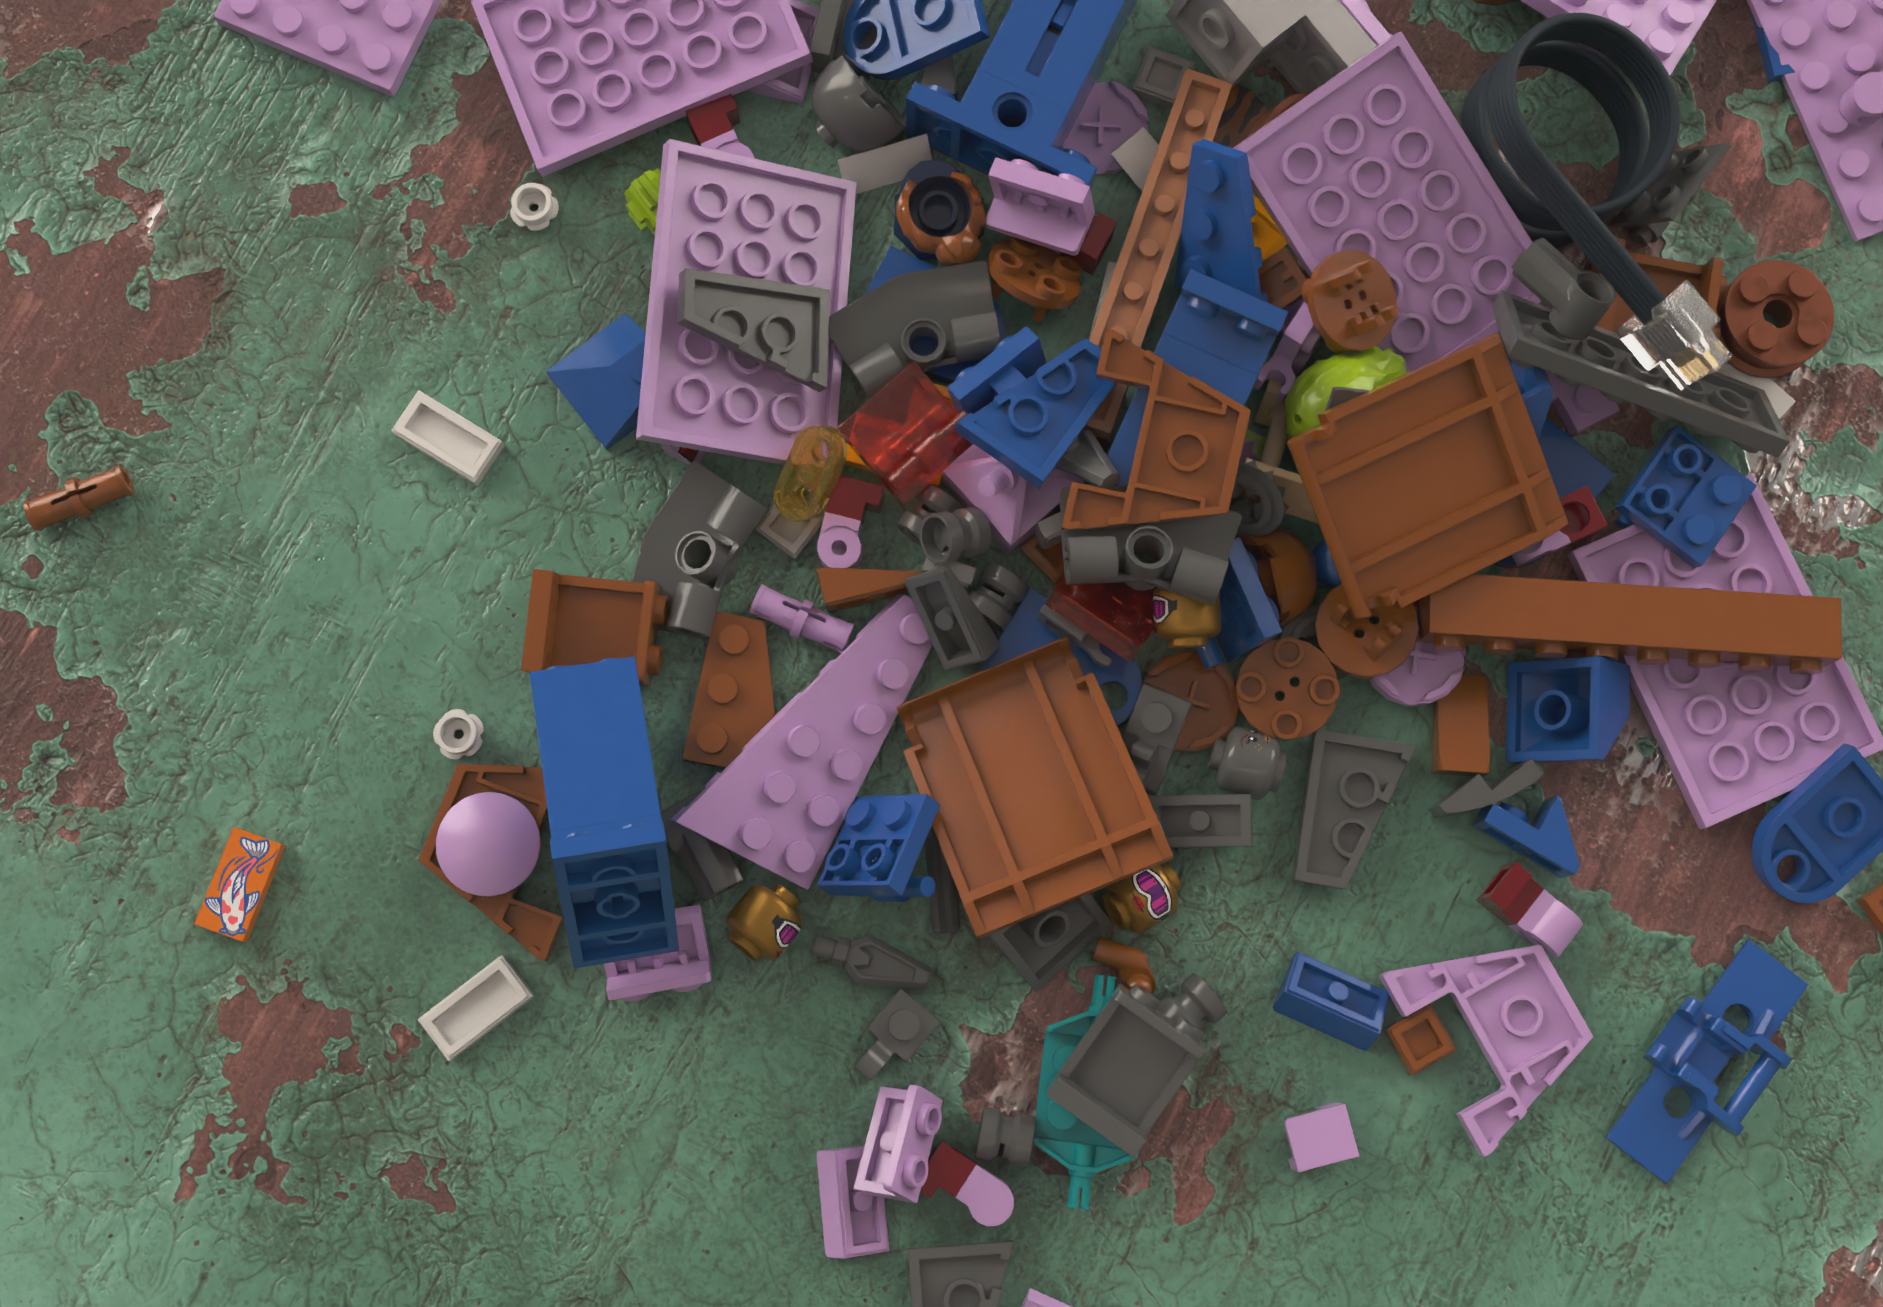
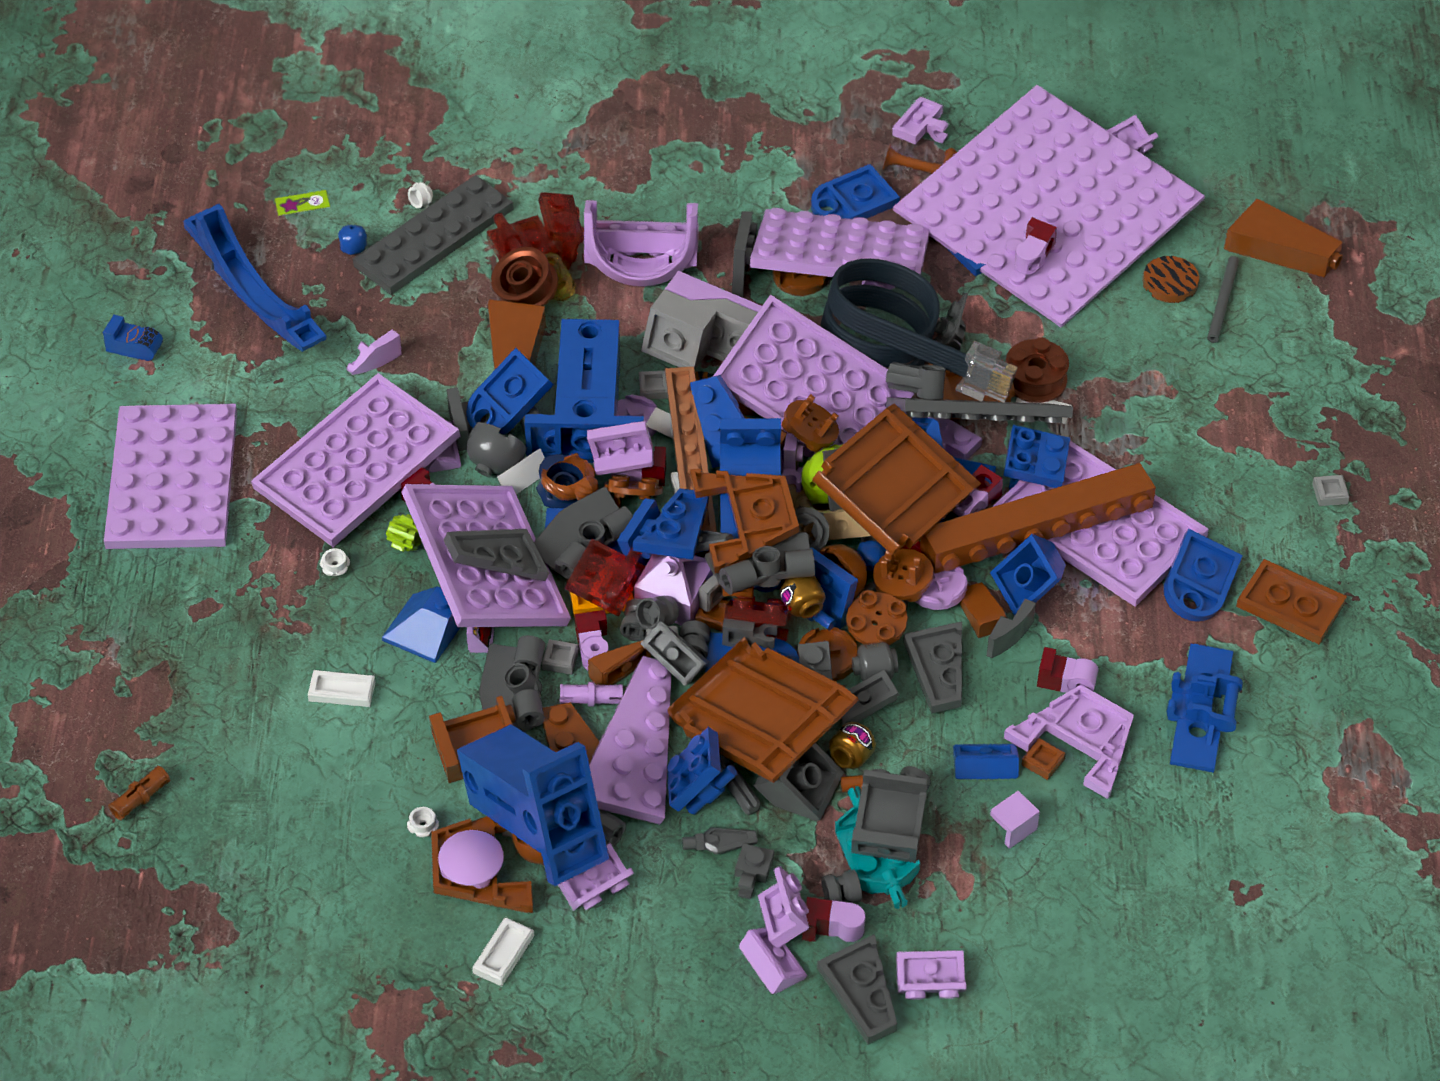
camera: 20 degrees left, 30 degrees down
tile [194,827,286,942] -> none
pearl gold head [726,884,803,963] -> none
clear yellow plate [774,425,847,522] -> none
blue slope [1471,795,1580,878] -> none

